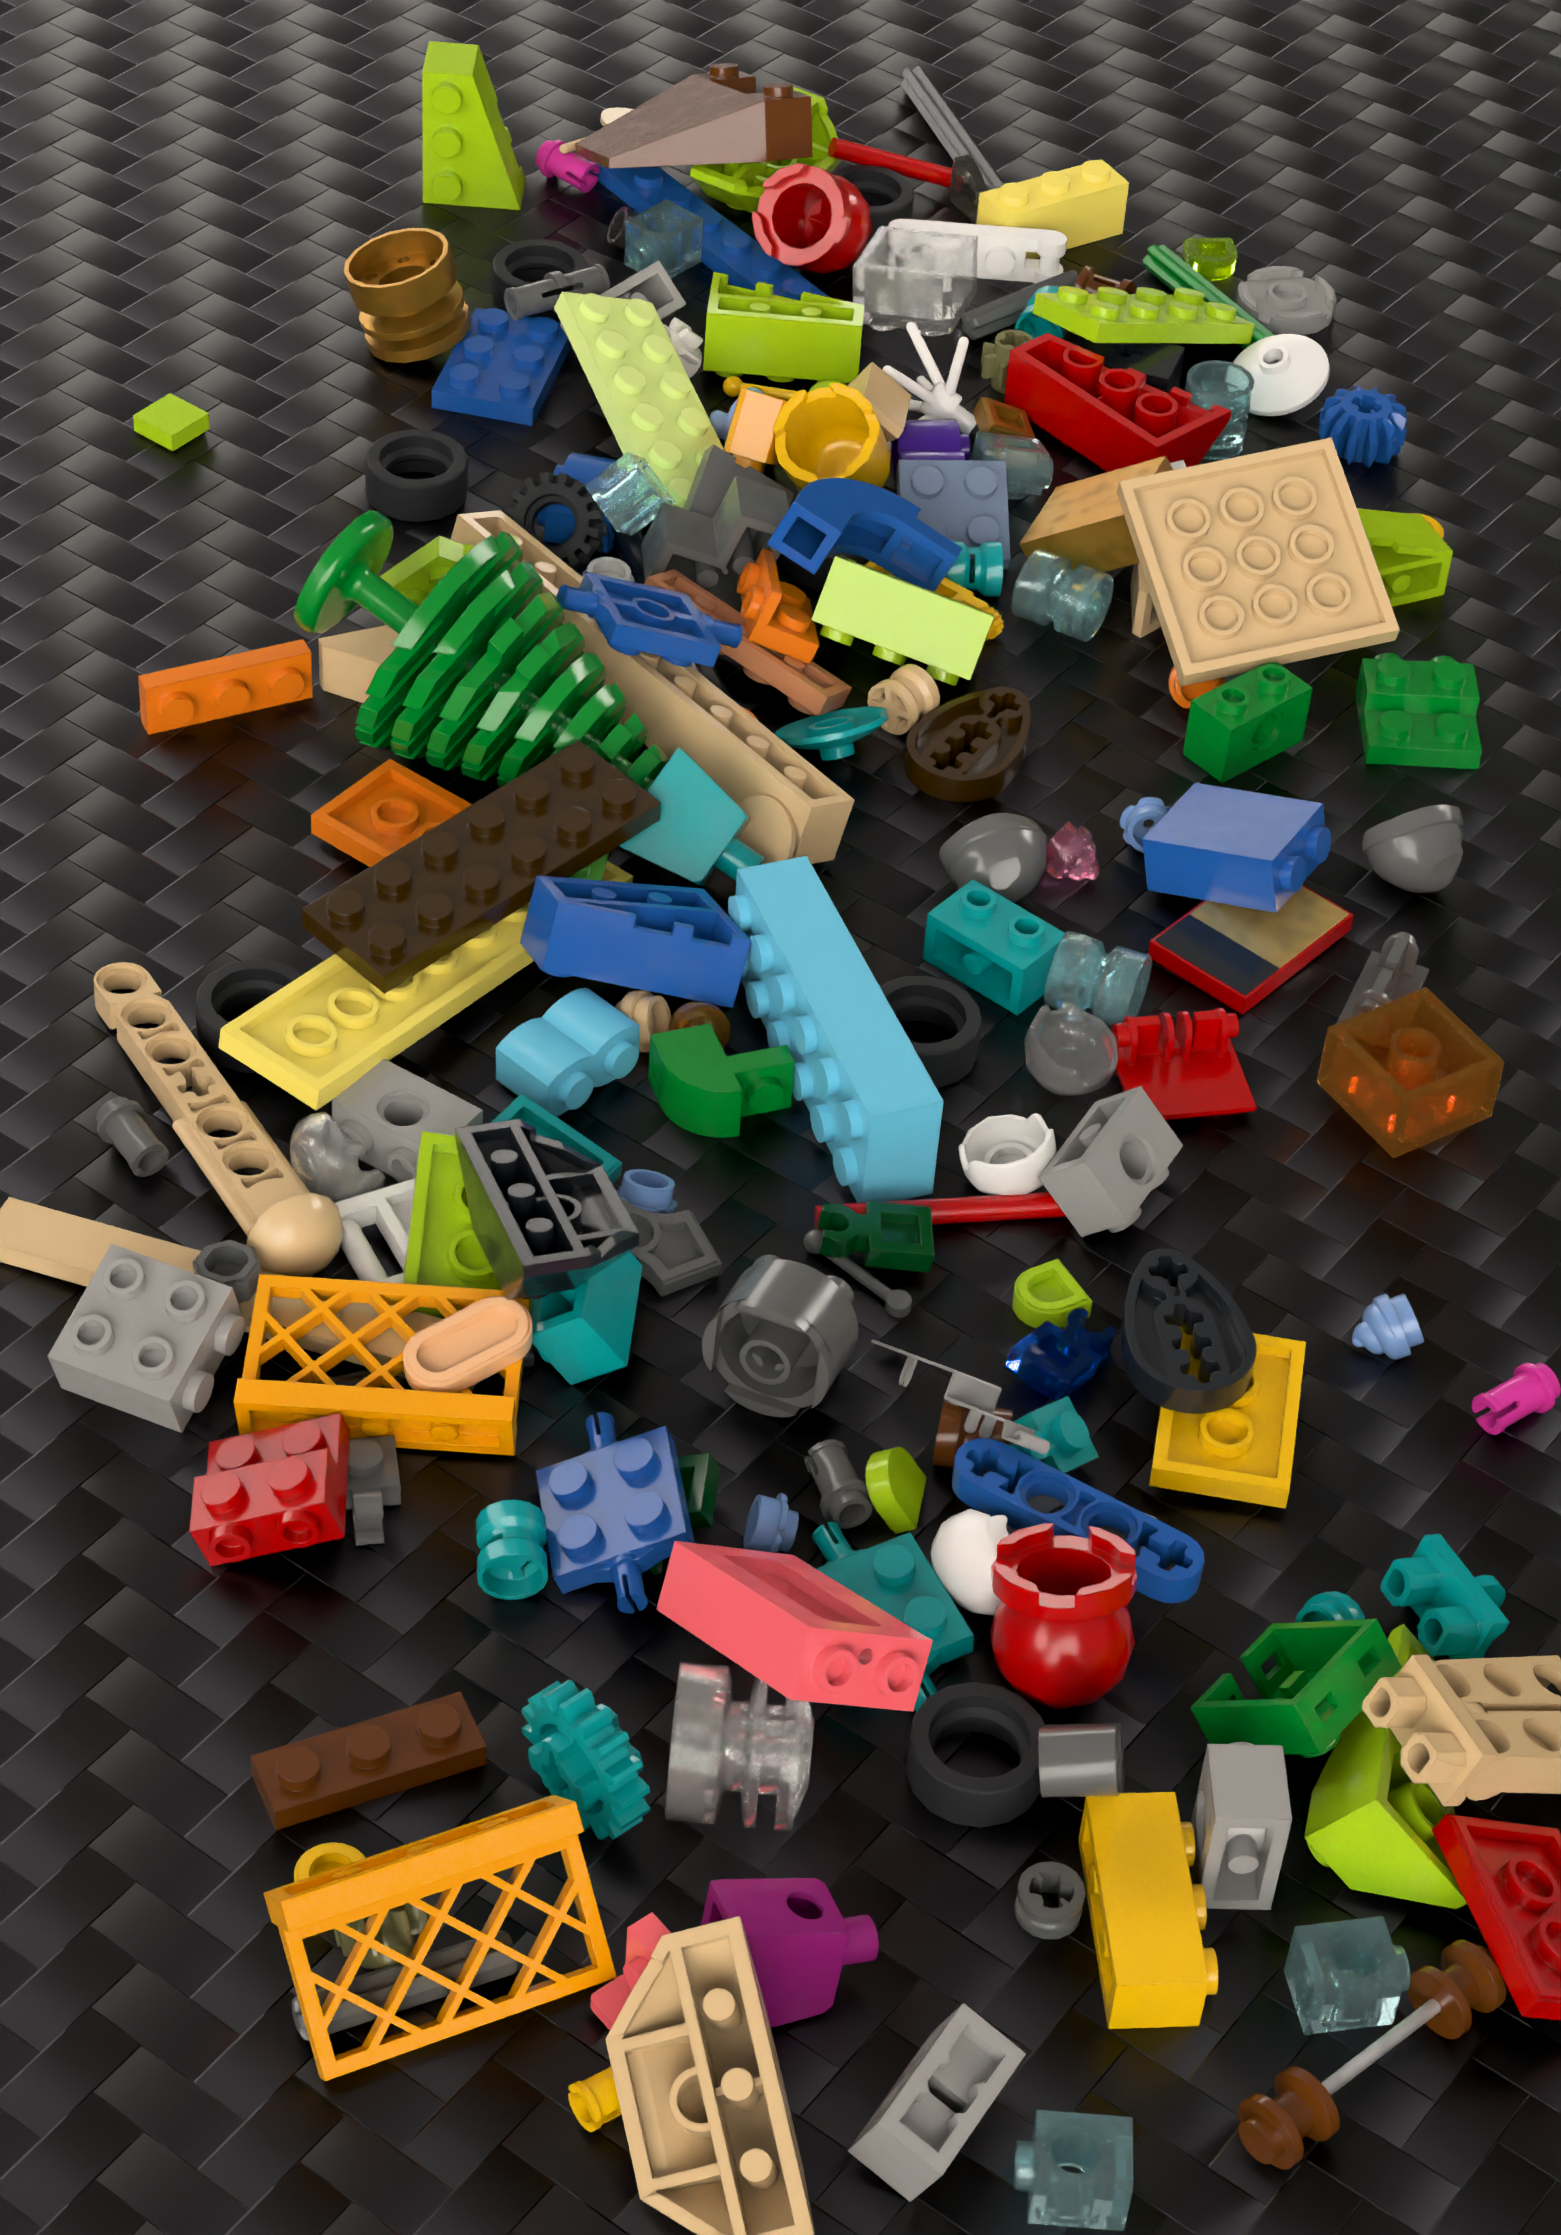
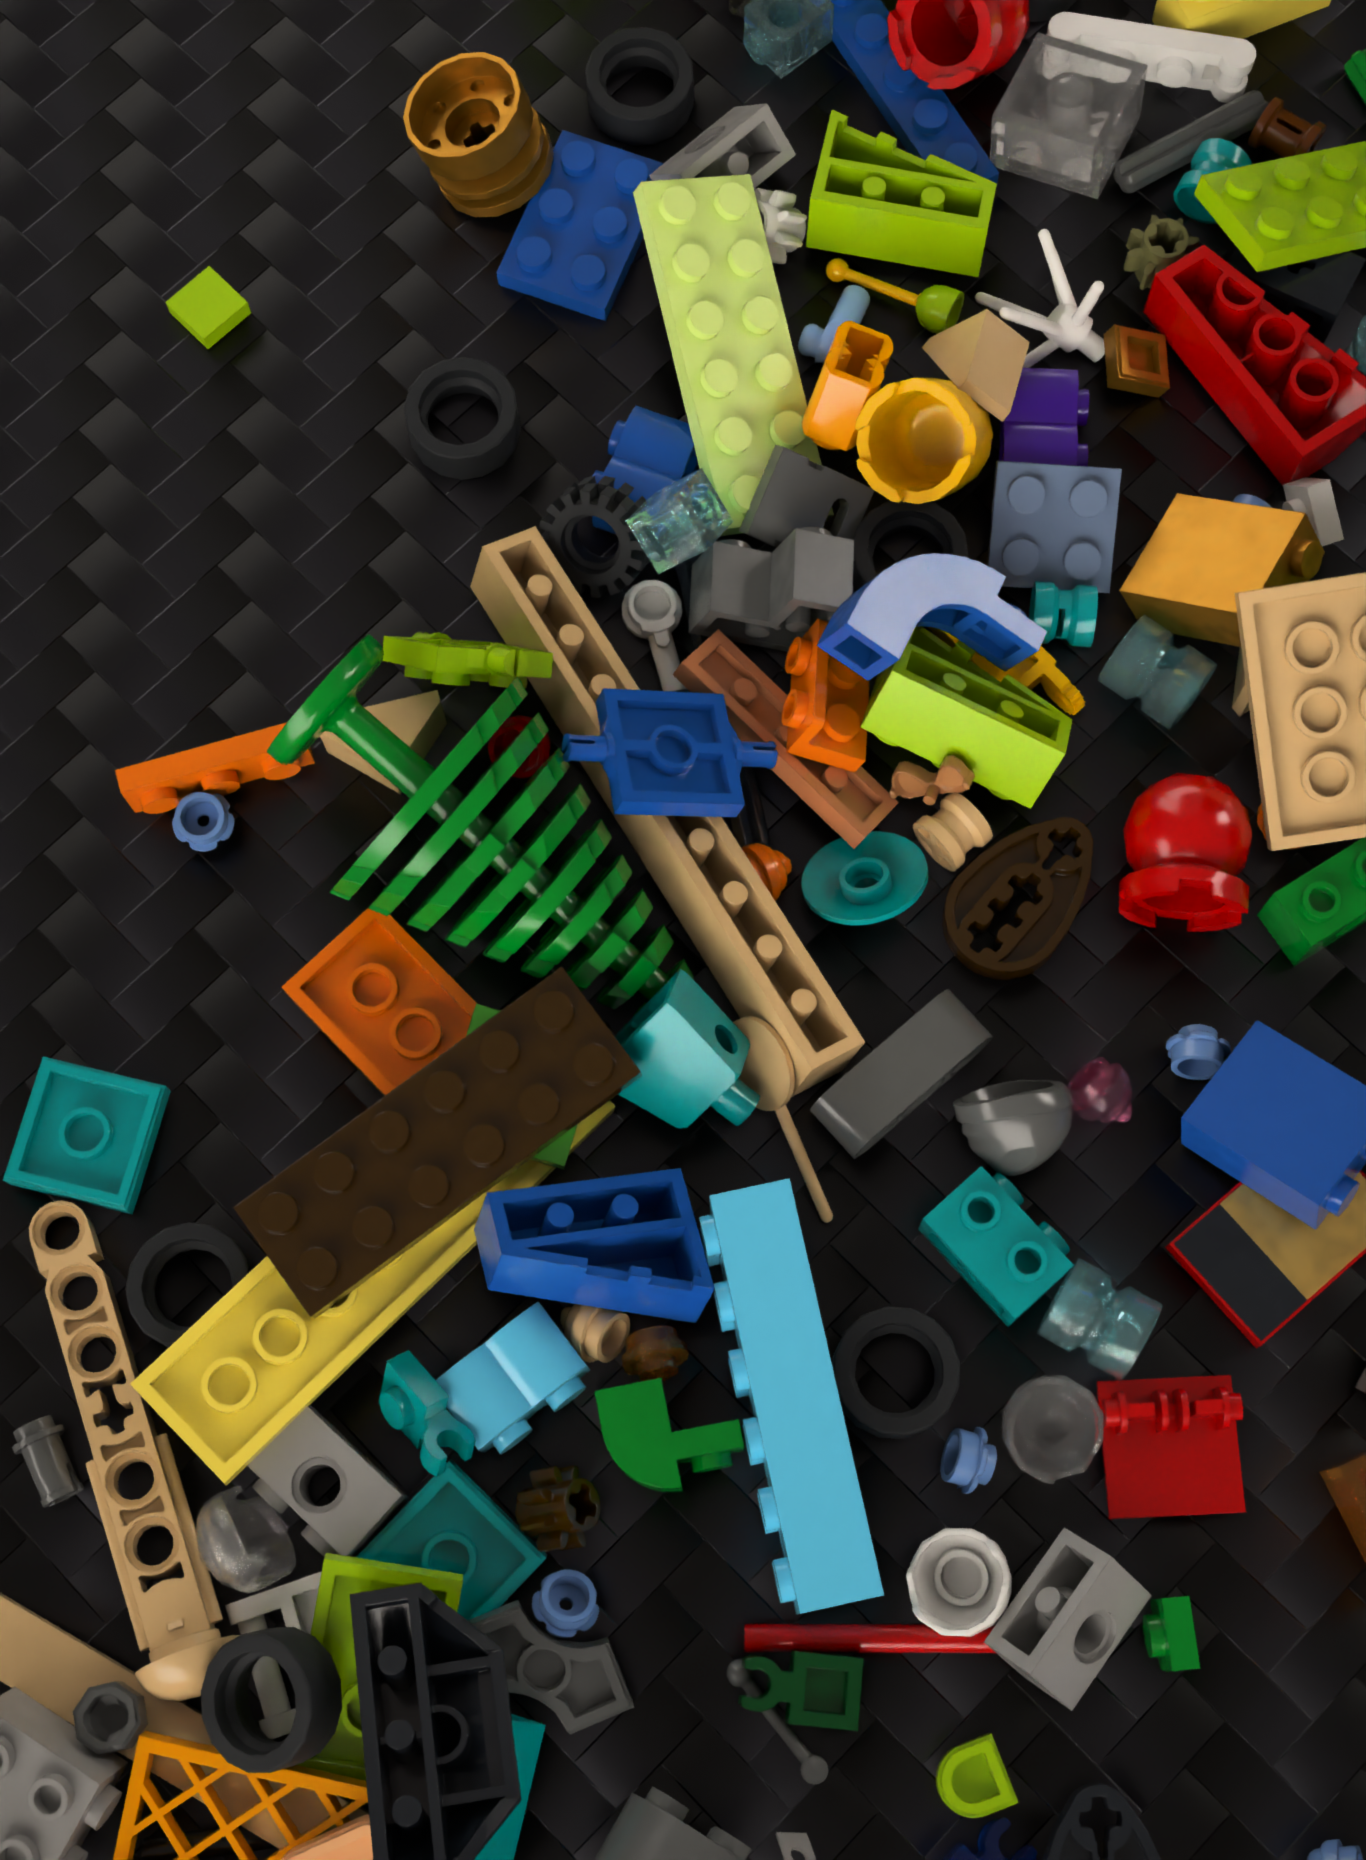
camera: 15 degrees right, 30 degrees up
dark grey pin [504,264,610,321] -> none
clear light blue brick [971,431,1053,499] -> none
none -> teal plate [3,1056,171,1215]
none -> medium blue plate [172,792,235,852]
none -> black tyre [201,1627,342,1773]
none -> teal plate [378,1350,476,1477]
none -> dark brown gear [516,1465,600,1552]
none -> dark grey beam [810,989,993,1159]
none -> medium nougat piece [889,755,975,805]
none -> medium blue plate [940,1427,997,1494]
none -> red tile [1119,773,1252,932]
none -> green plate [1143,1596,1201,1671]

